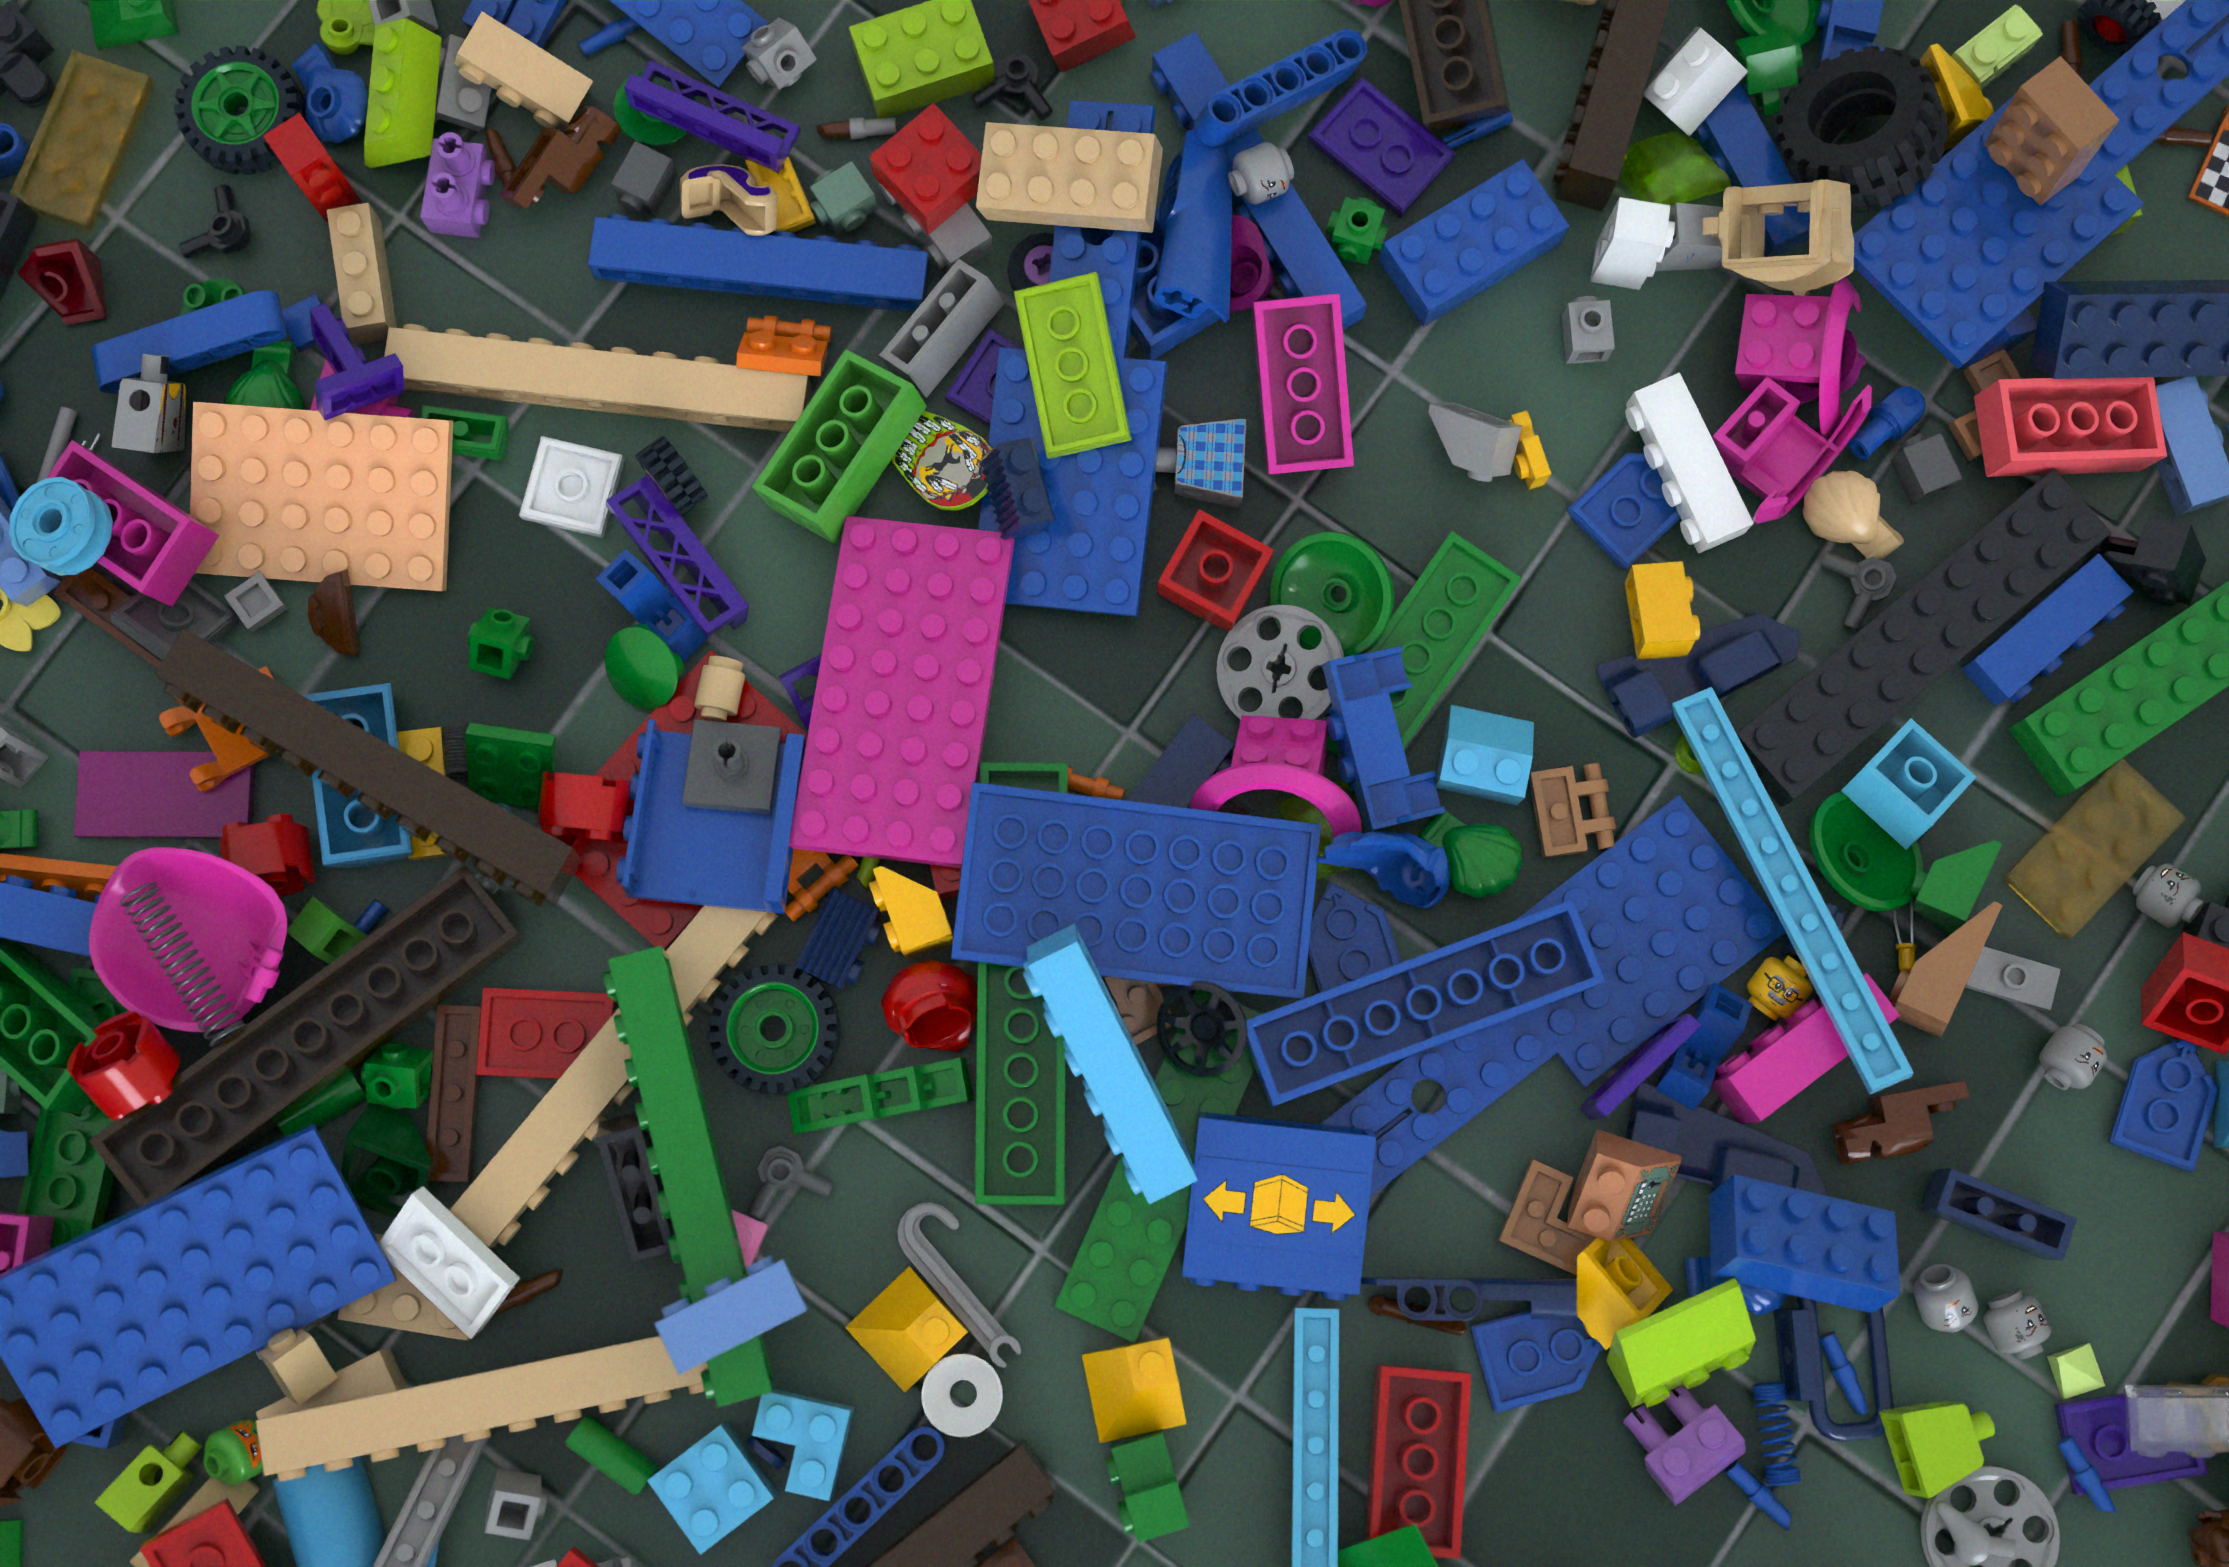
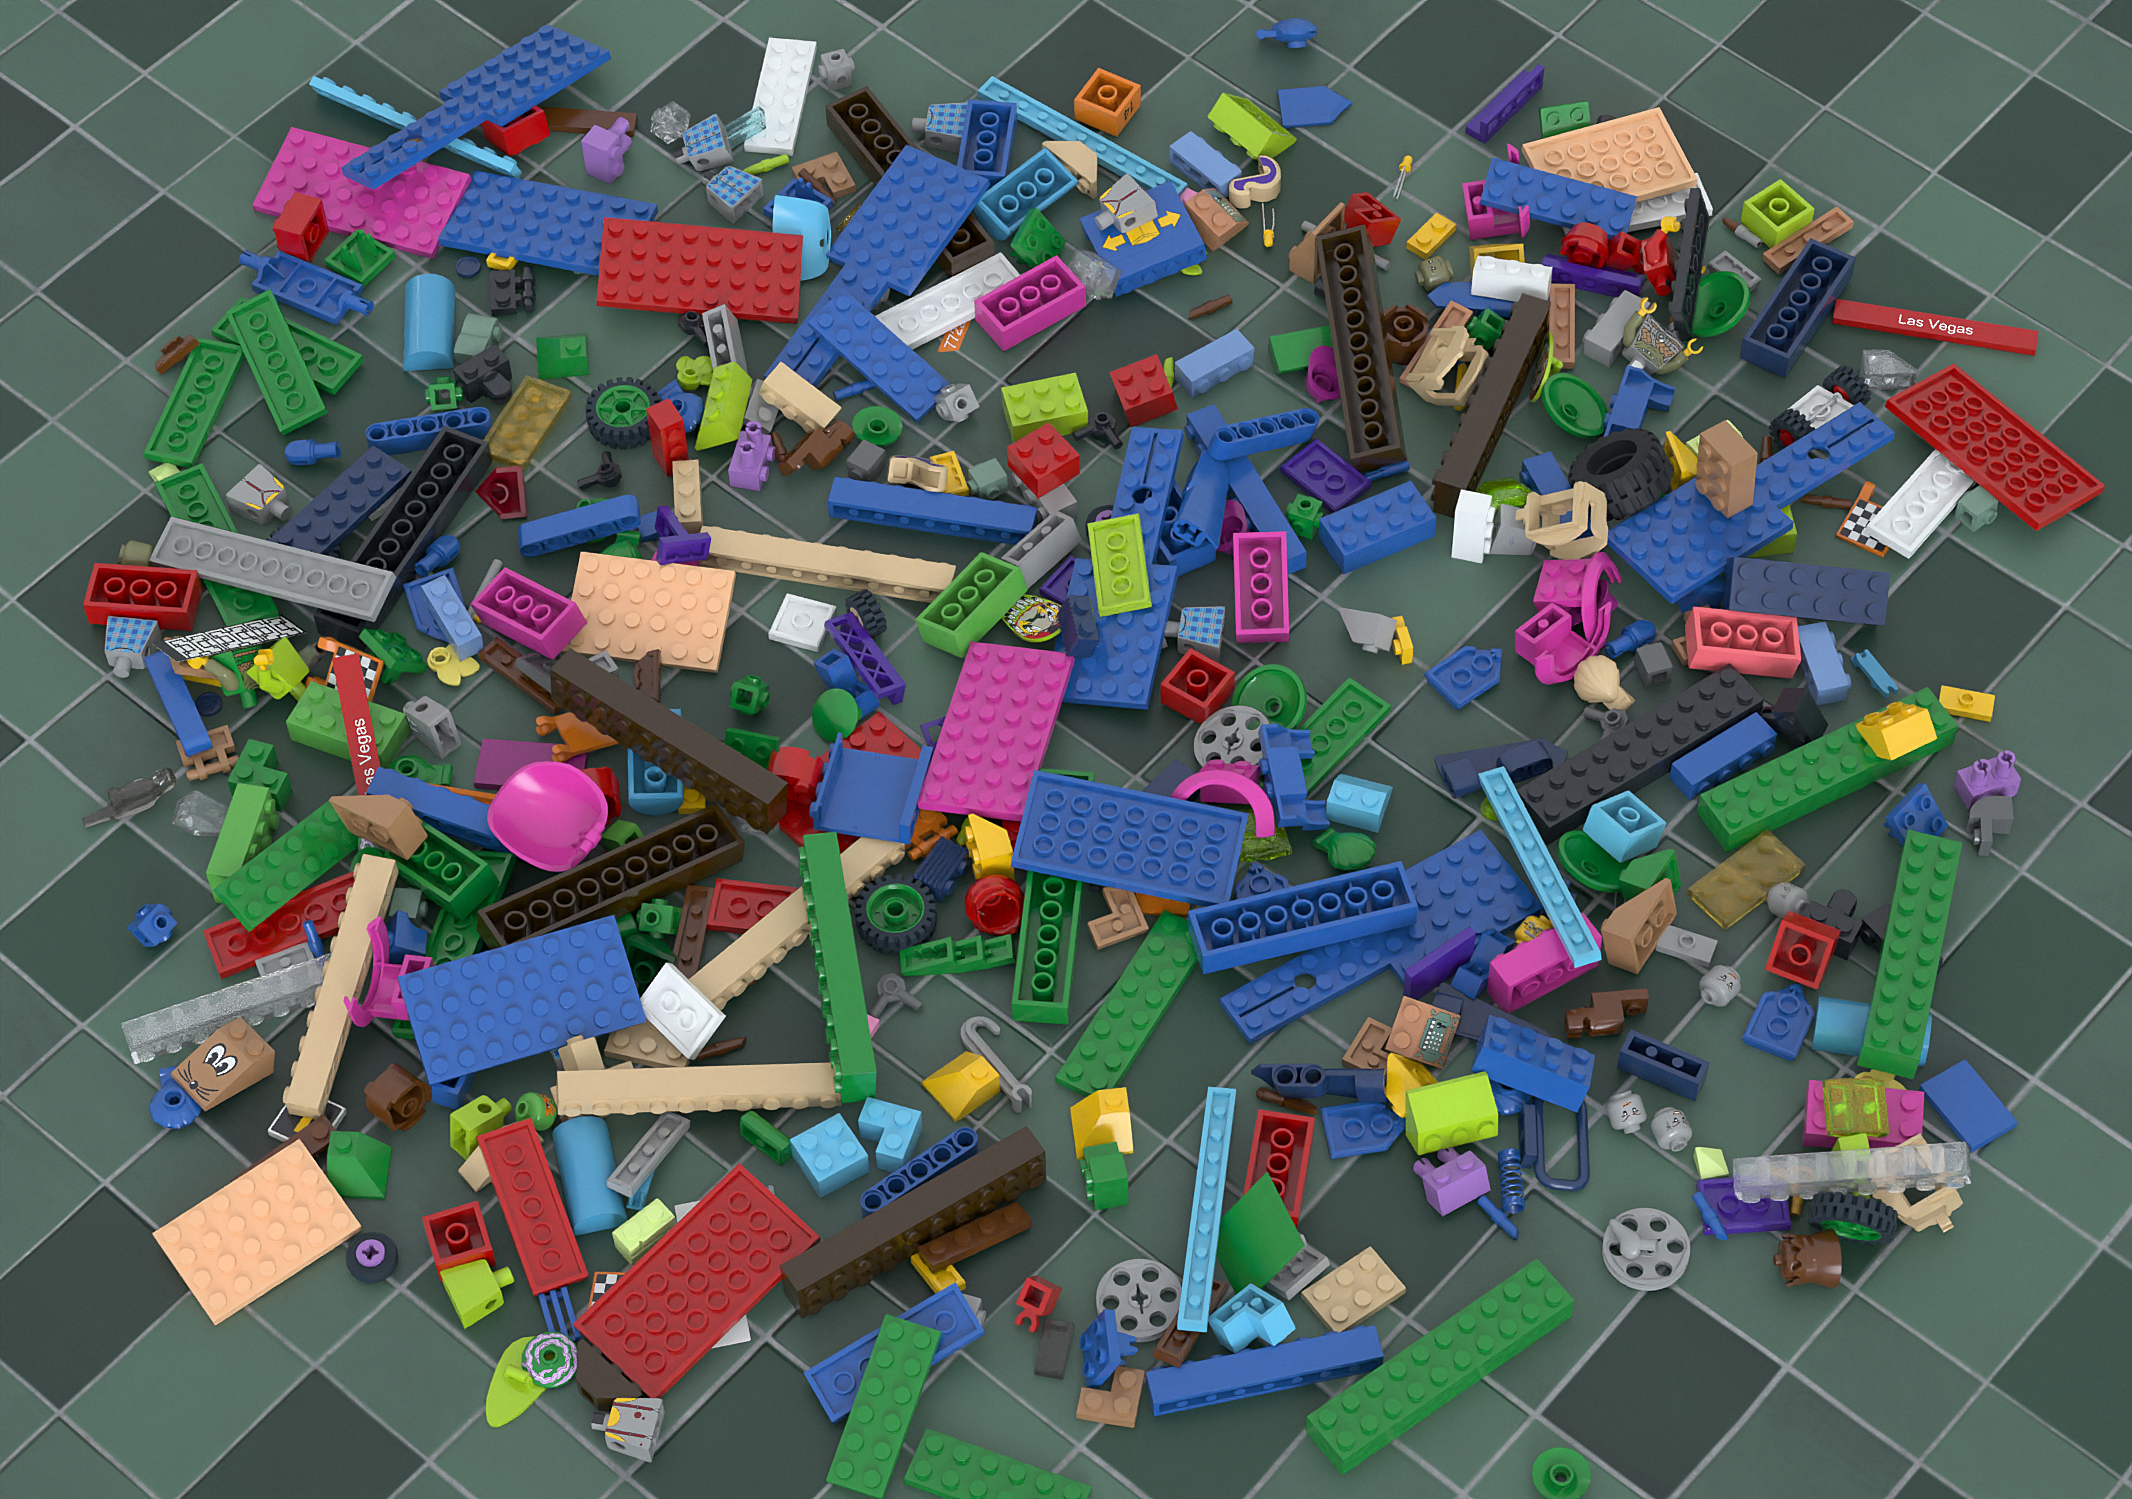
camera: 10 degrees right, 25 degrees down
medium azure wheel [9,477,113,576] -> none
red brick [67,1011,180,1121] -> none
light grey torso [112,353,186,453] -> none
dark grey piece [120,882,246,1047] -> none
green brick [420,405,509,461] -> none
light grey brick [485,1468,548,1540] -> none
black brick [596,1112,675,1262] -> none
dark purple fence [624,60,801,173] -> none
medium blue brick [654,1255,808,1375] -> none
dark grey tile [682,719,782,815] -> none
tan brick [694,656,745,722] -> none
orange plate [737,315,832,377] -> none
dark blue piece [746,1434,787,1469] -> none
light grey piece [816,118,896,139] -> none
white piece [921,1354,1003,1437] -> none
tan brick [976,122,1163,233] -> none
medium azure brick [1023,924,1198,1204] -> none
black wheel [1156,981,1248,1077] -> none
blue panel [1181,1111,1376,1300] -> none
light grey head [1228,142,1294,205] -> none
blue hair [1316,831,1450,909] -> none
medium nougat plate [1529,763,1616,859] -> none
light grey brick [1561,296,1615,364] -> none
yellow brick [1624,561,1700,660] -> none
white brick [1625,372,1754,554] -> none
white slope [1643,27,1748,136] -> none
green brick [1735,29,1803,116] -> none
blue piece [1820,1331,1868,1415] -> none
lime torso [1879,1400,1995,1498] -> none

